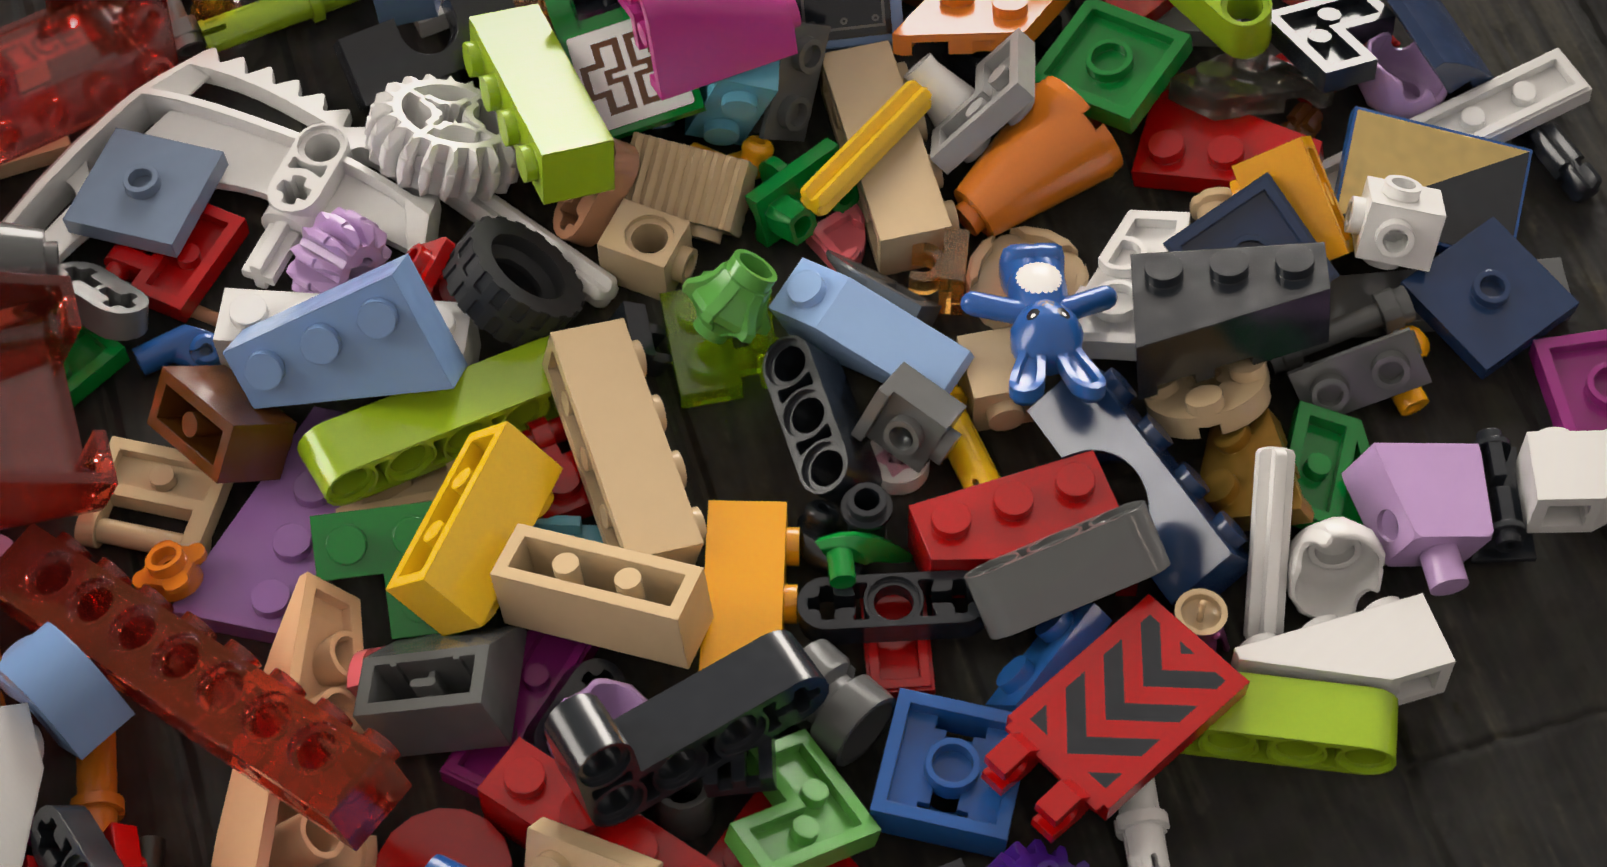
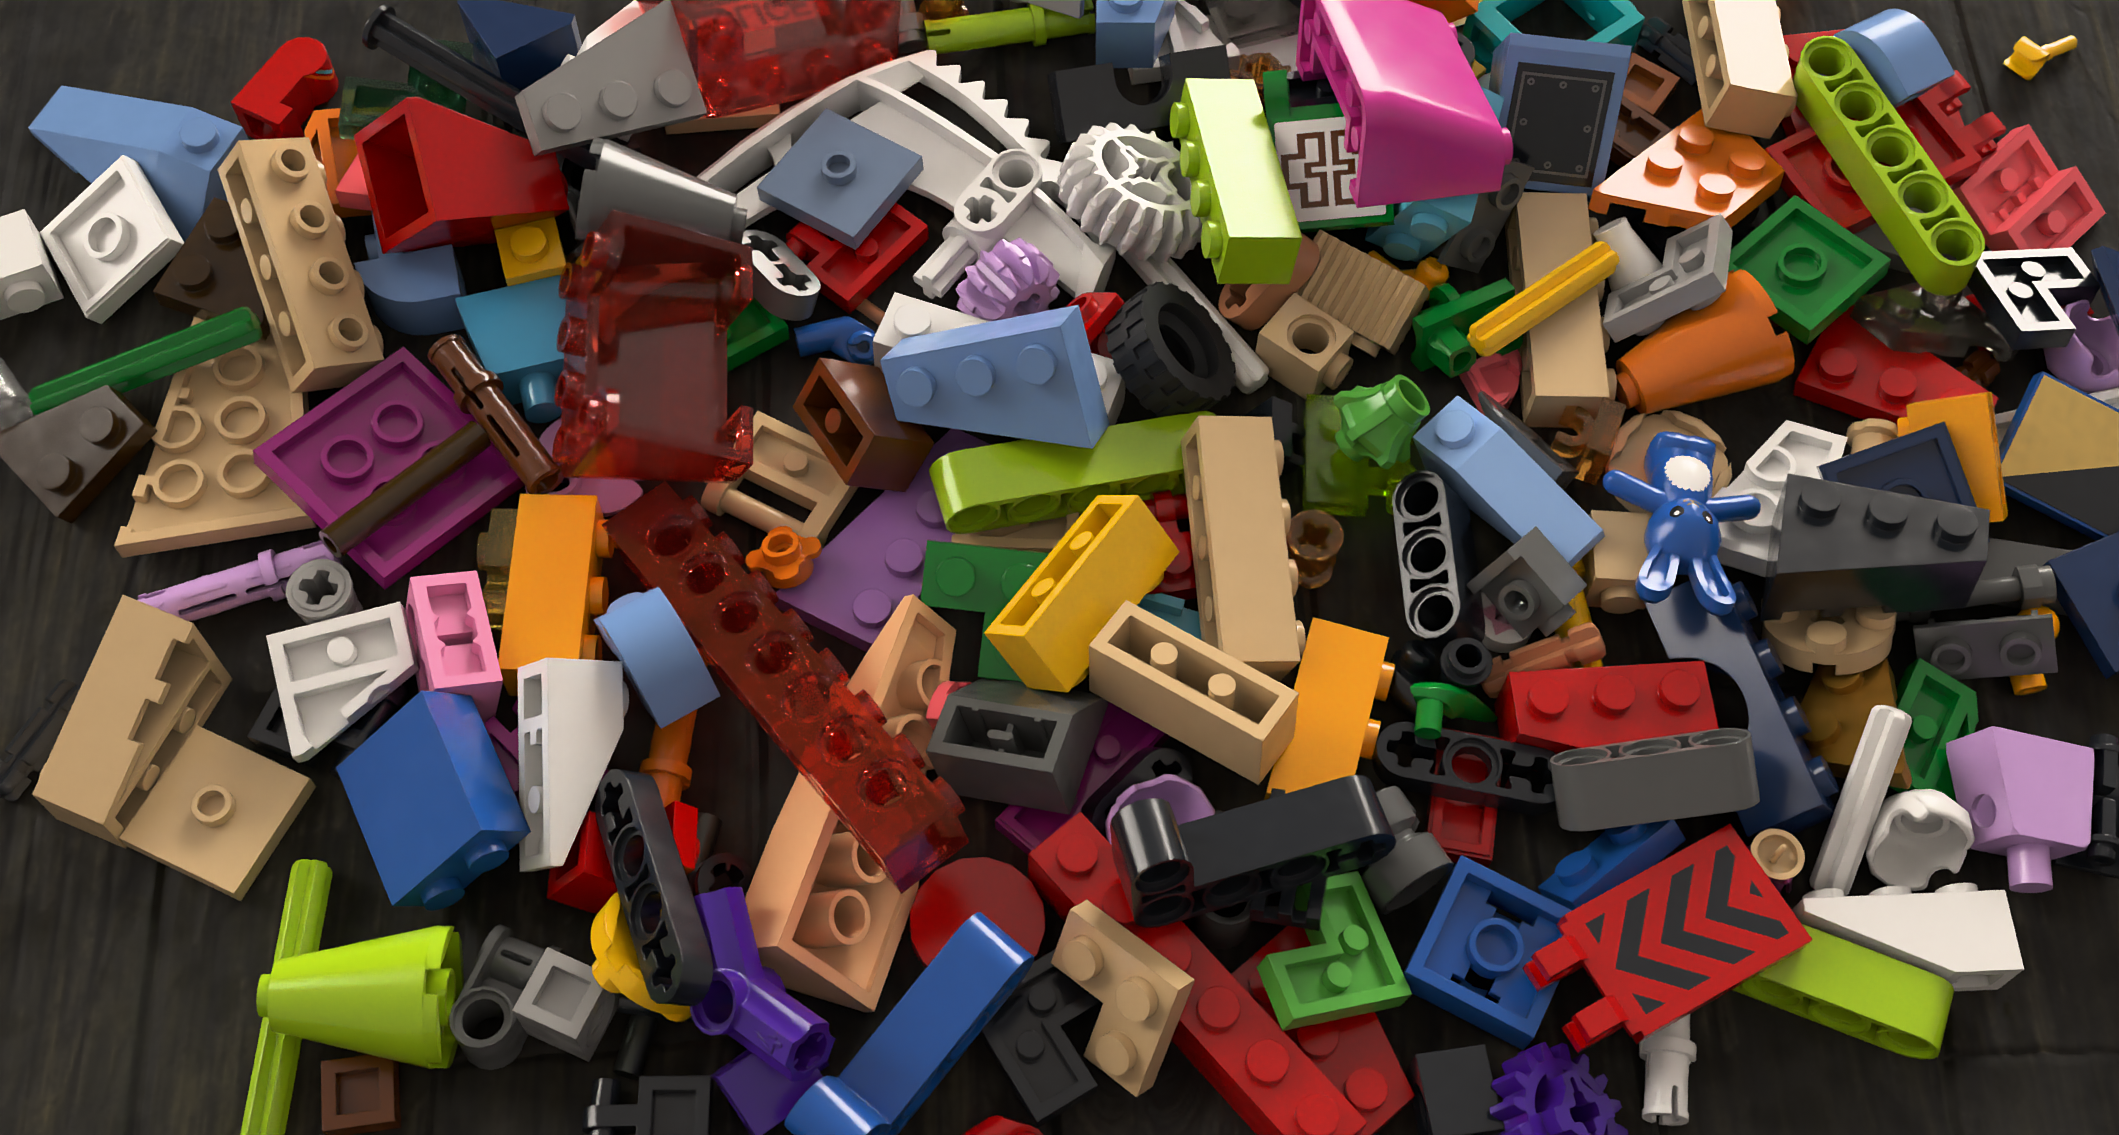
camera: 10 degrees right, 5 degrees up
white brick [1344,175,1447,272] -> none
none -> clear orange bush [1286,509,1343,589]
none -> nougat axle [1481,622,1606,698]

